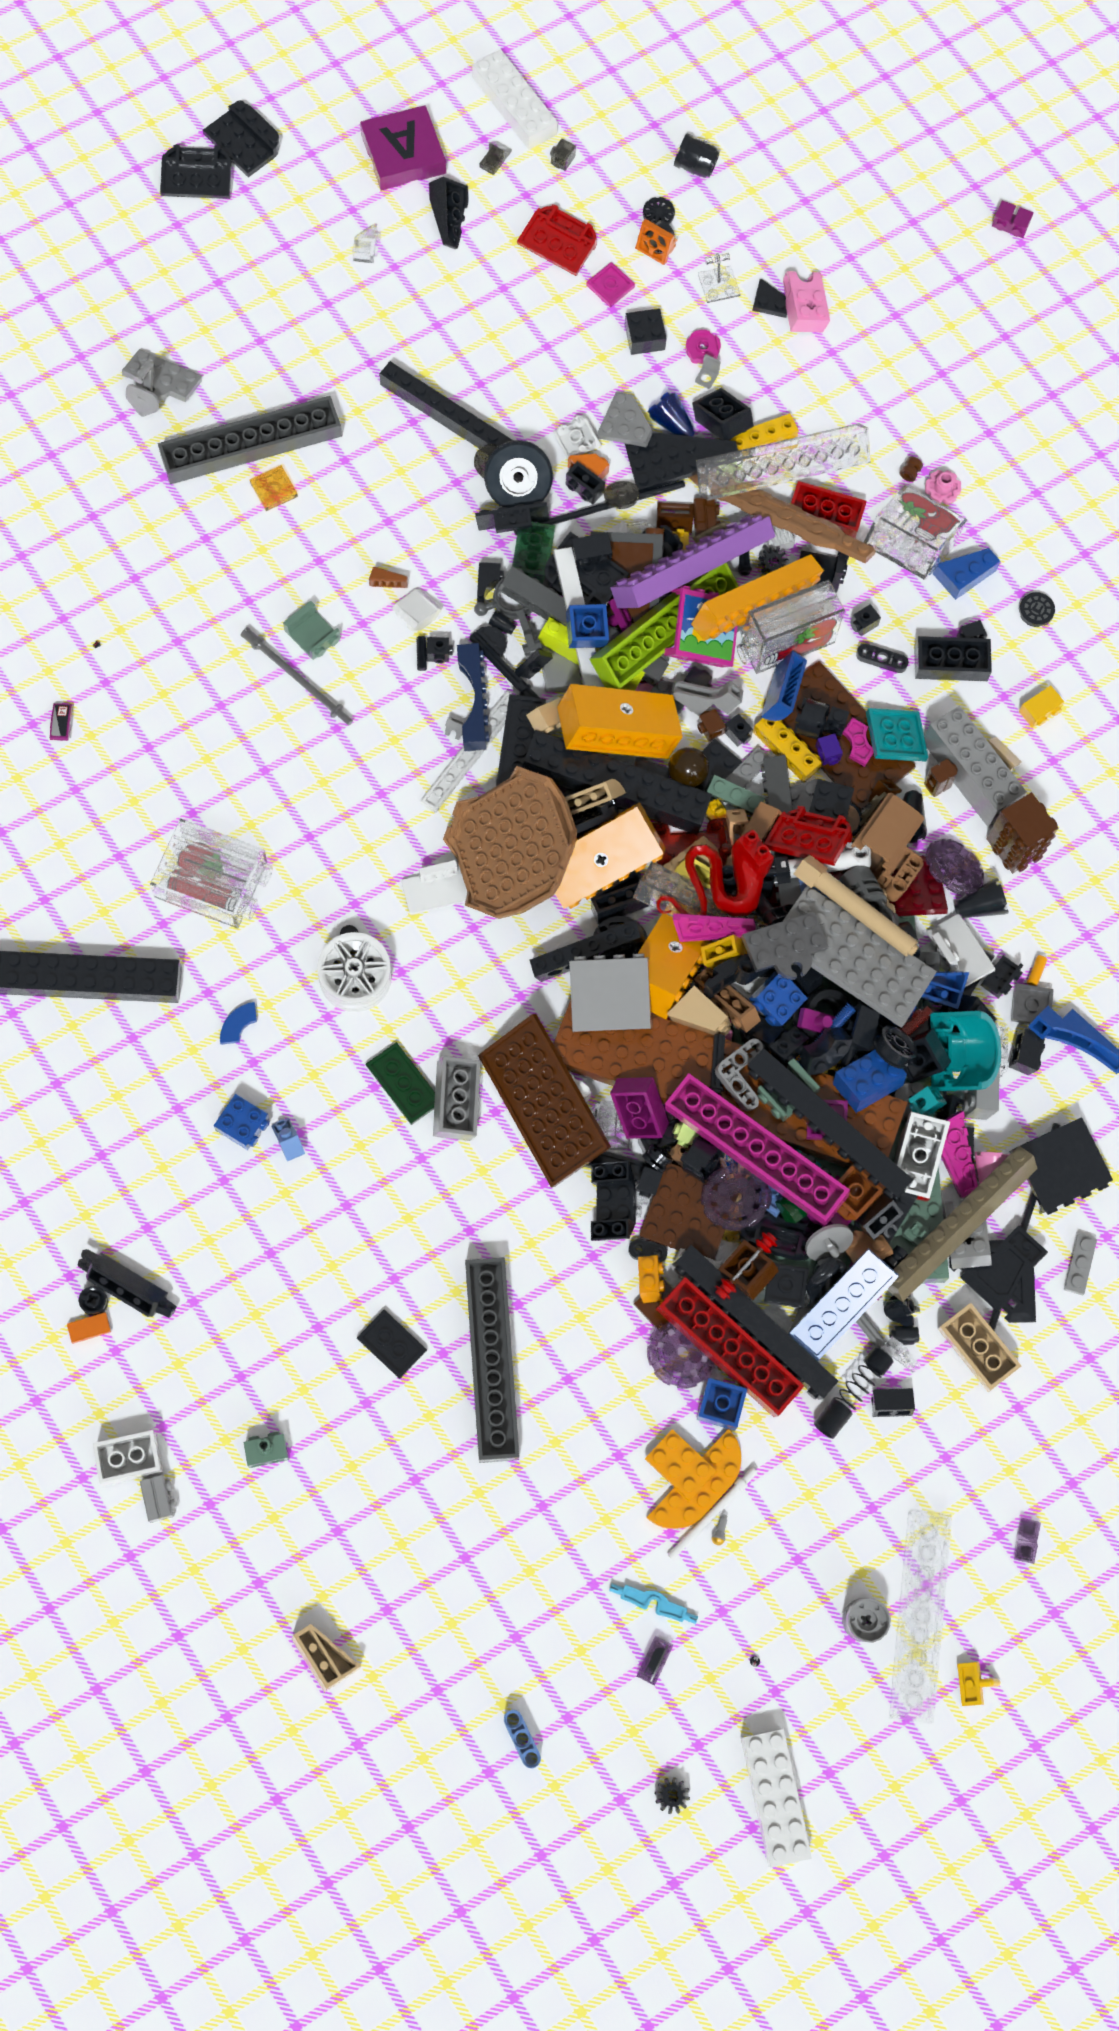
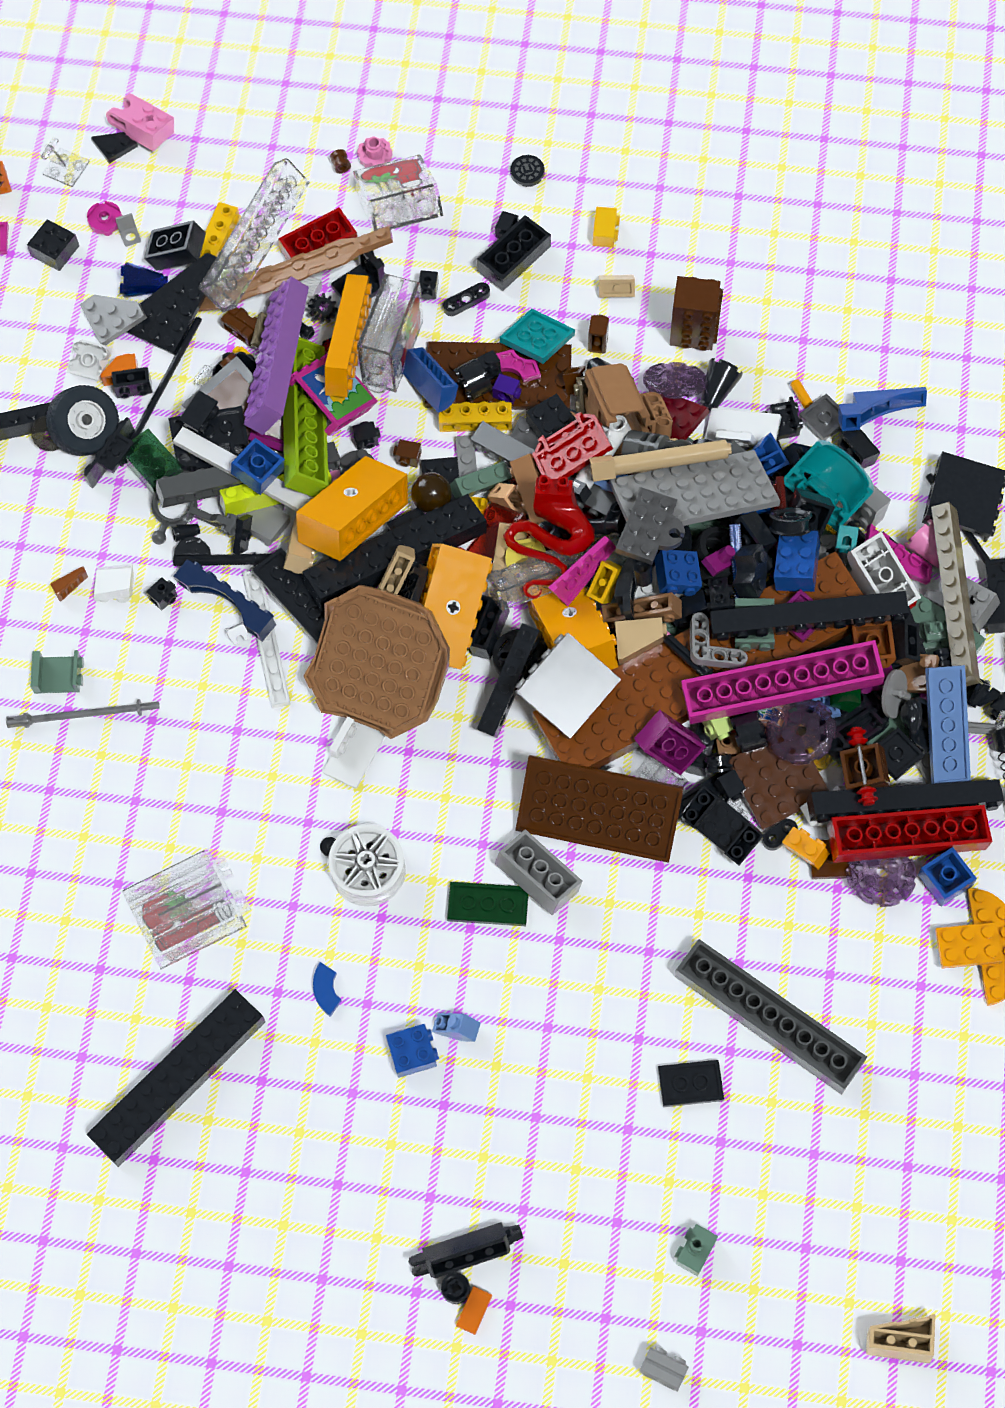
camera: 40 degrees left, 5 degrees down
white brick [92,1430,163,1487] -> none
black axle [416,636,427,671] -> none
black arch [477,562,504,603] -> none
clear smoke tile [604,481,640,509] -> none
reddish brown tile [656,502,693,533] -> none
light grey arch [671,680,744,716] -> none
black brick [725,713,753,747] -> none
light grey brick [925,705,1027,828] -> none
blue wedge [933,548,1001,600] -> none

